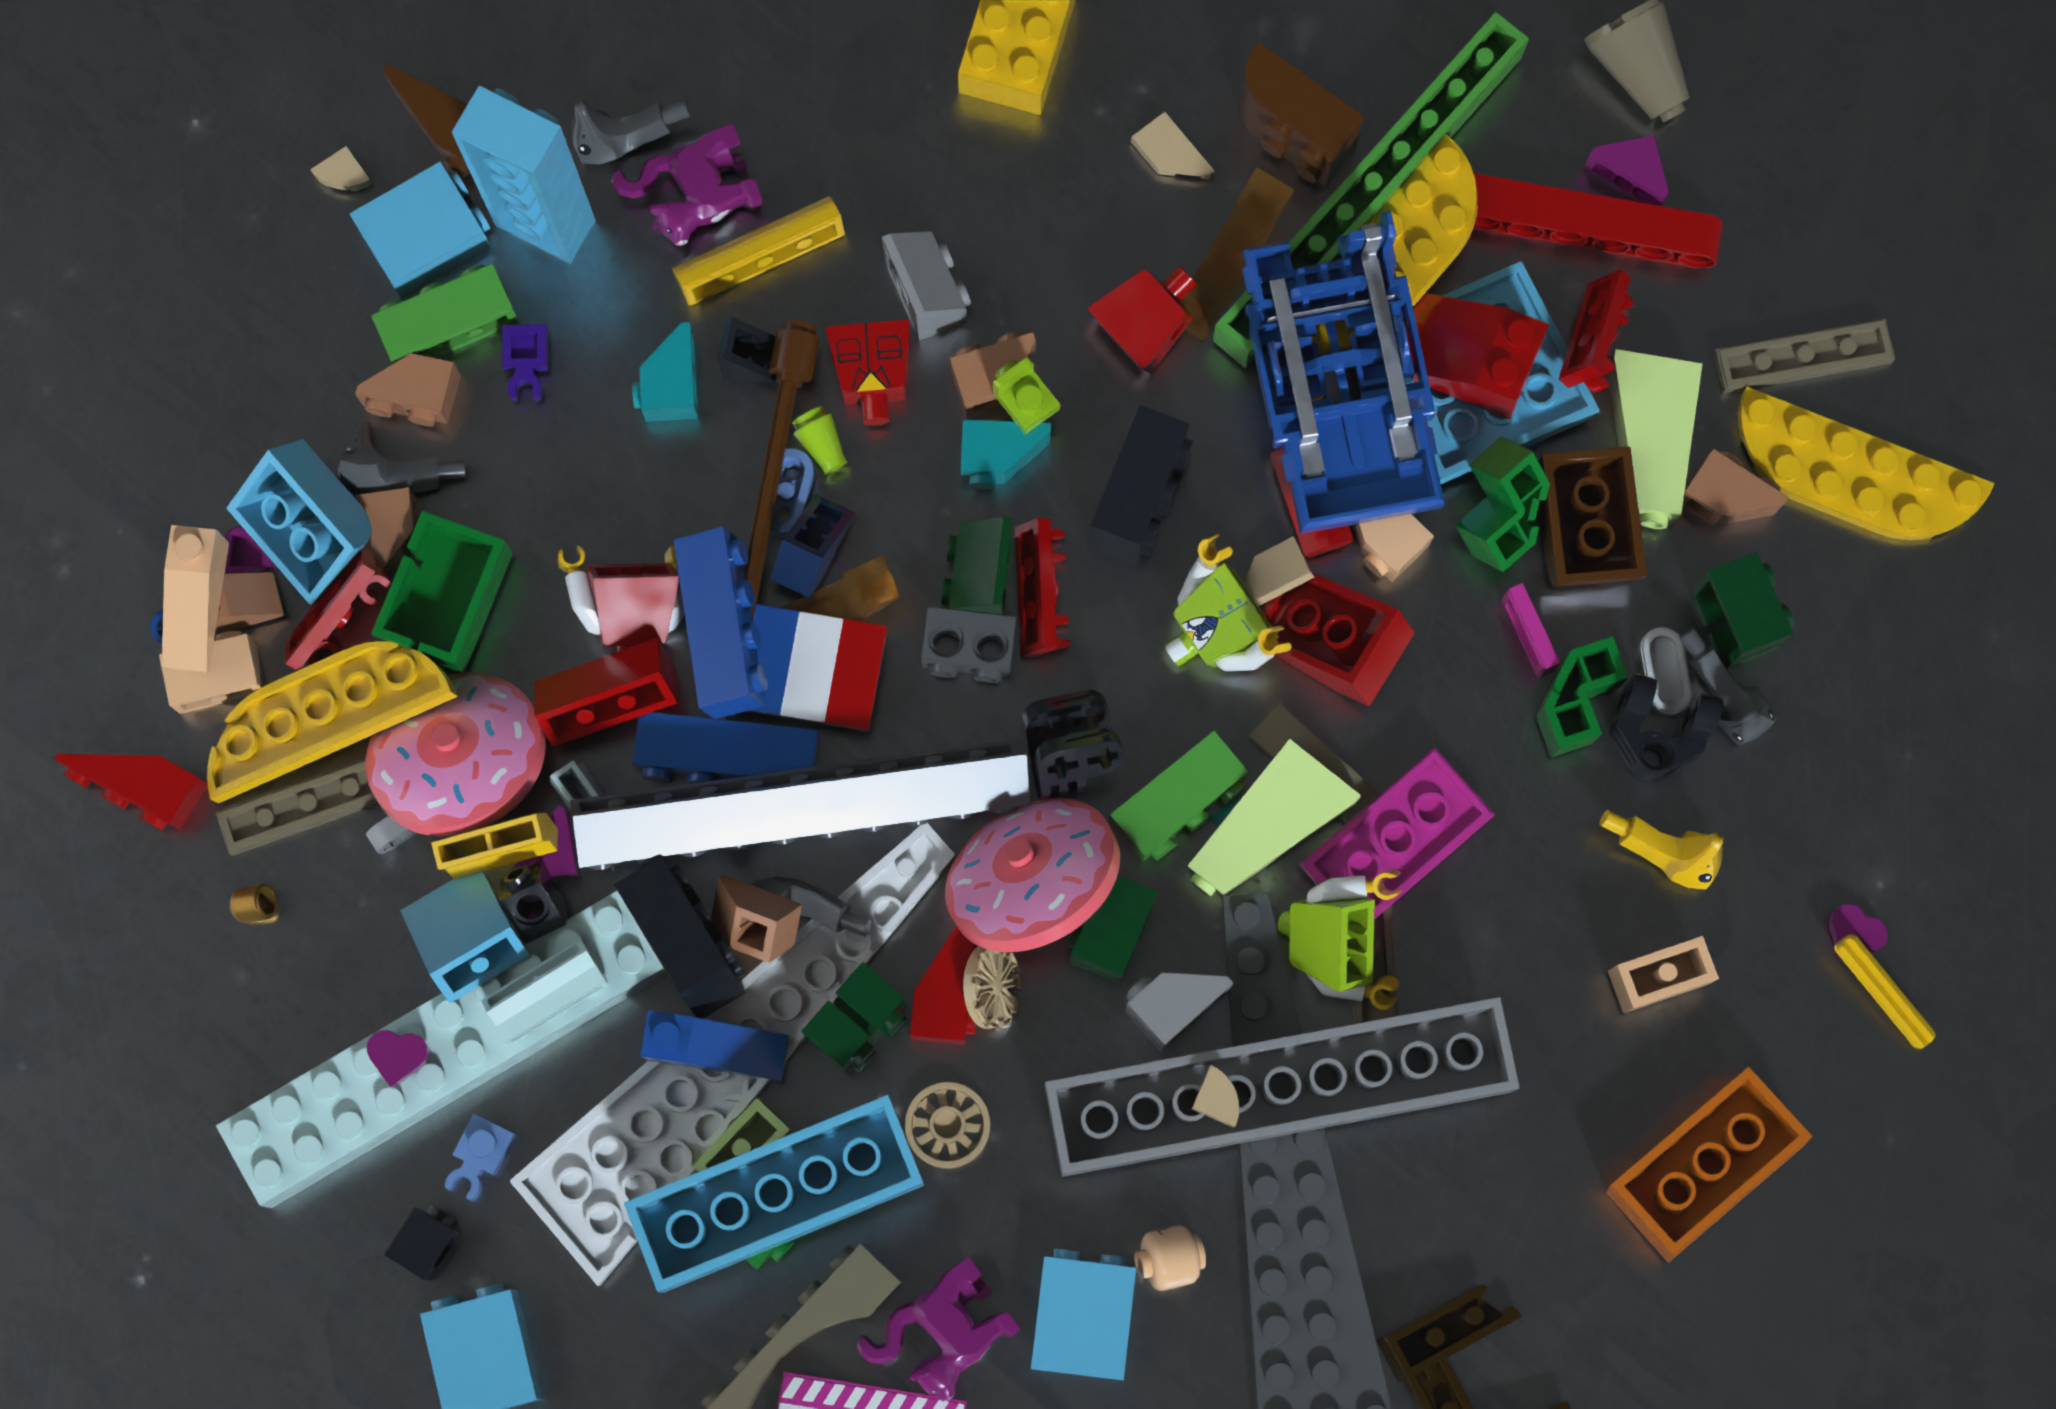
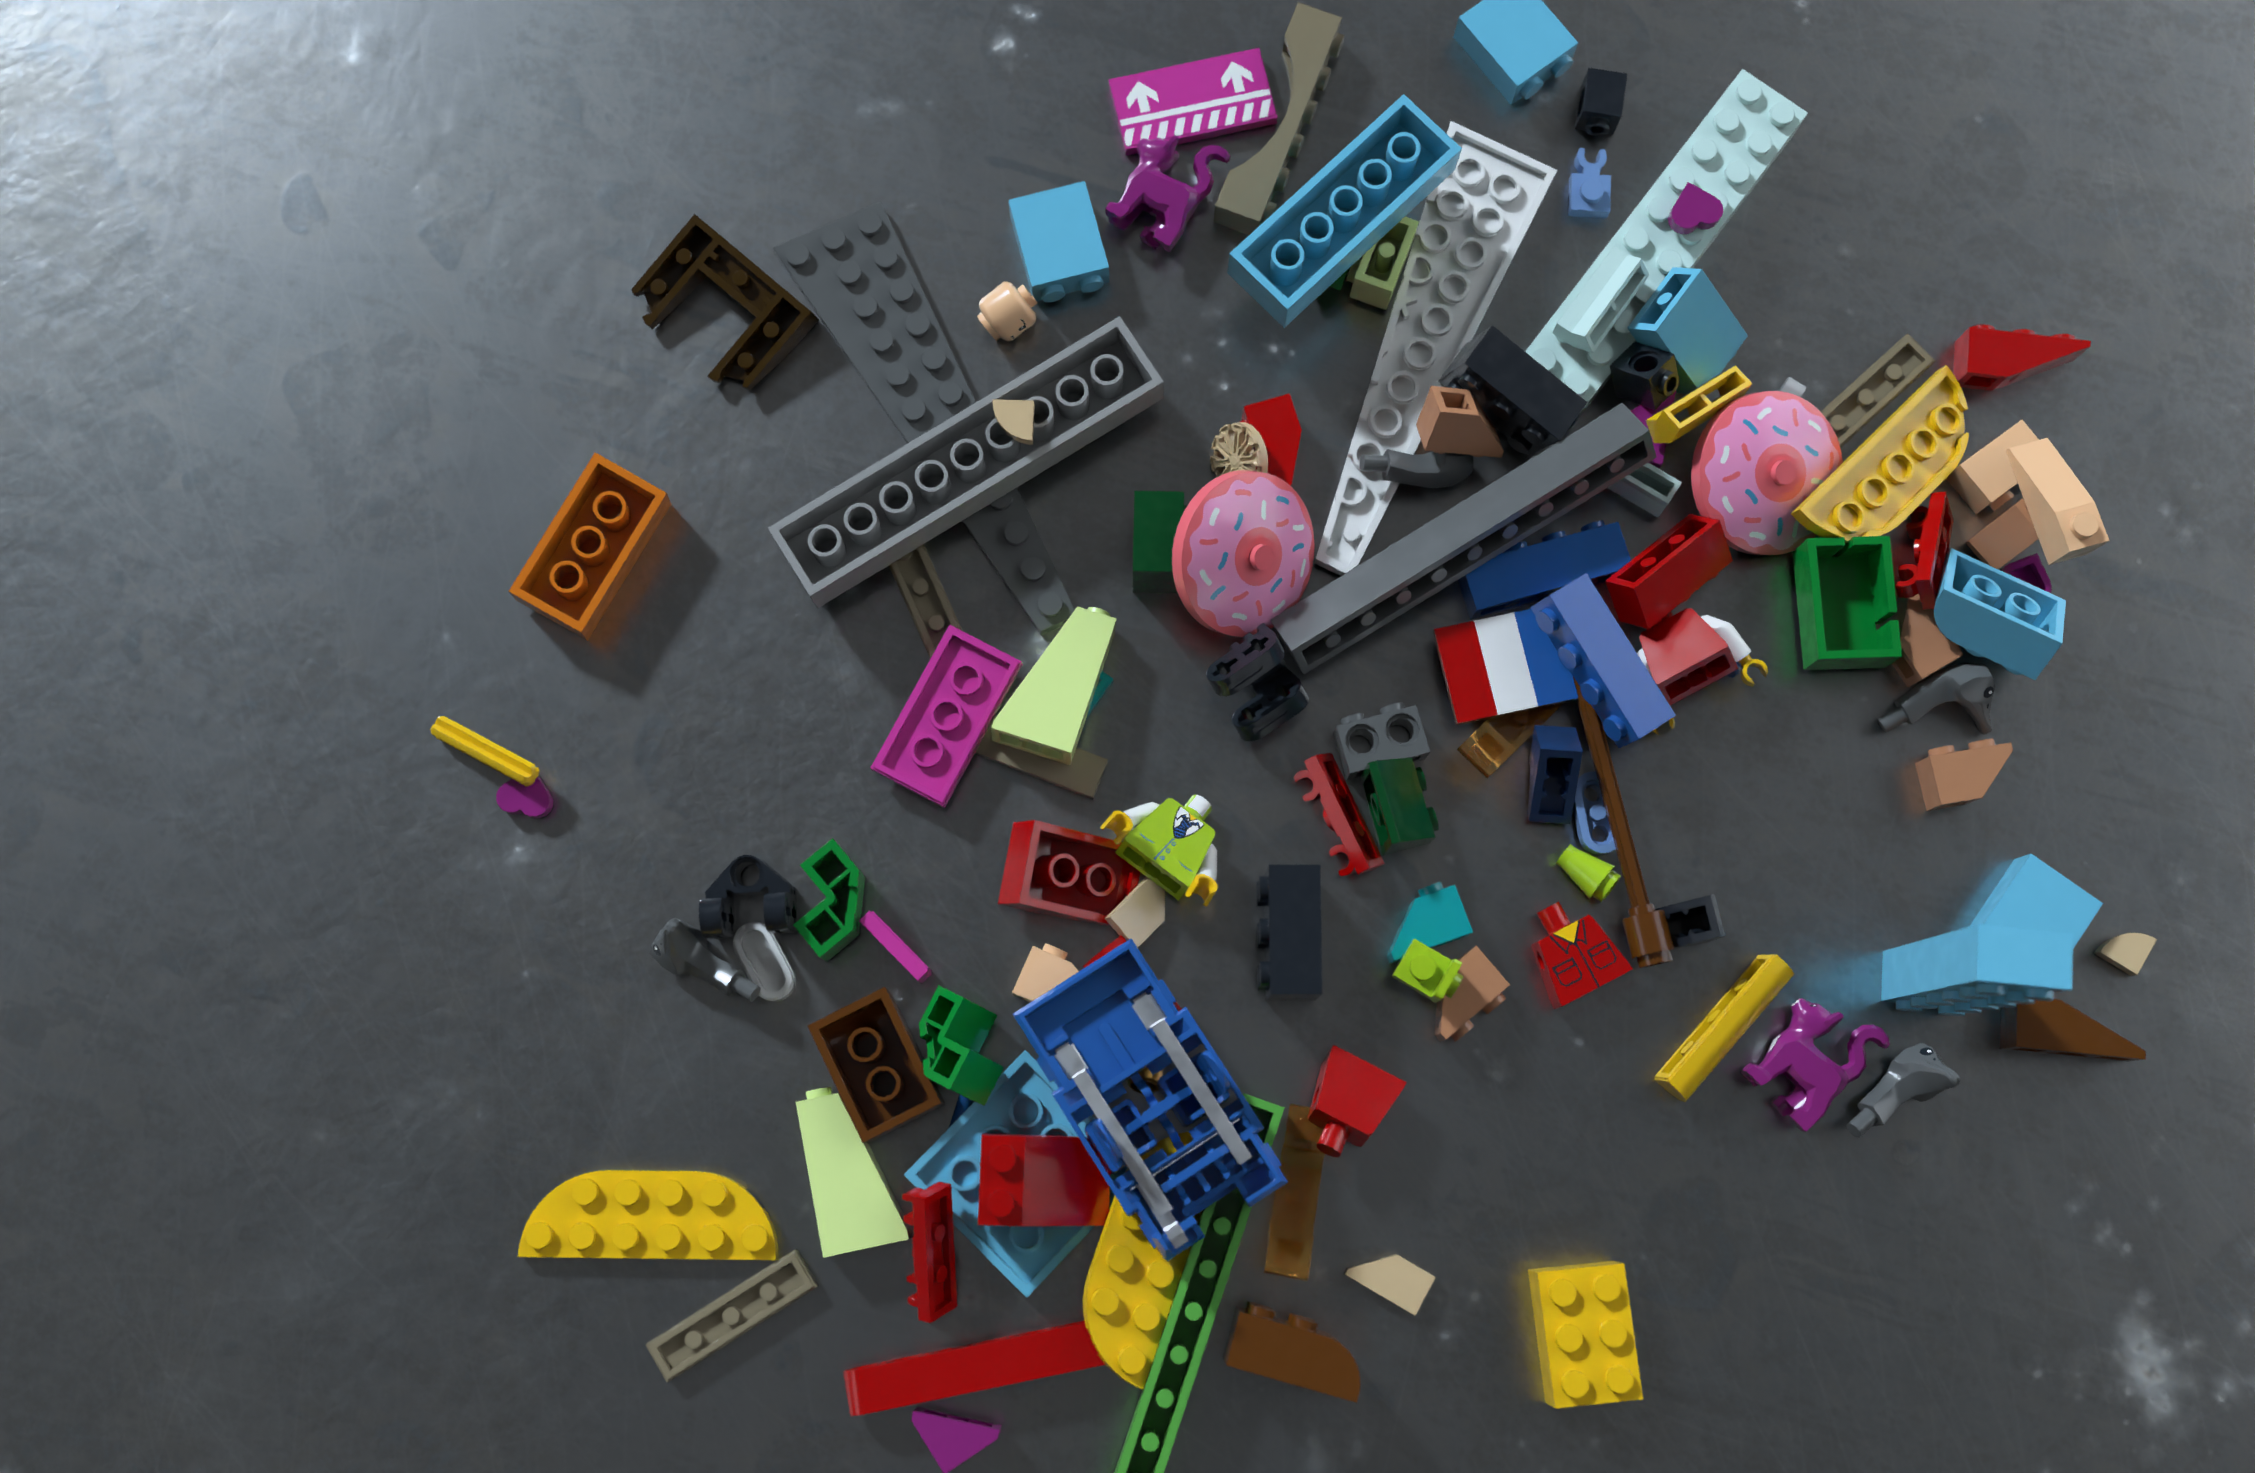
camera: 160 degrees right, 0 degrees up
pearl gold piece [230,884,277,923] -> none
bright green brick [371,263,519,364] -> none
dark purple plate [502,324,548,402] -> none
teal slope [632,322,698,422] -> none
blue slope [640,1010,789,1081] -> none
dark green piece [801,961,907,1075] -> none
light grey slope [882,231,971,341] -> none
tan wheel [905,1082,990,1169] -> none
bright green brick [1109,731,1249,862] -> none
light grey slope [1125,972,1234,1053] -> none
lime torso [1278,869,1403,1010] -> none
yellow animal [1599,809,1723,890] -> none
light nougat brick [1608,936,1719,1014] -> none
nougat slope [1683,449,1788,526] -> none
dark green piece [1689,551,1794,669] -> none

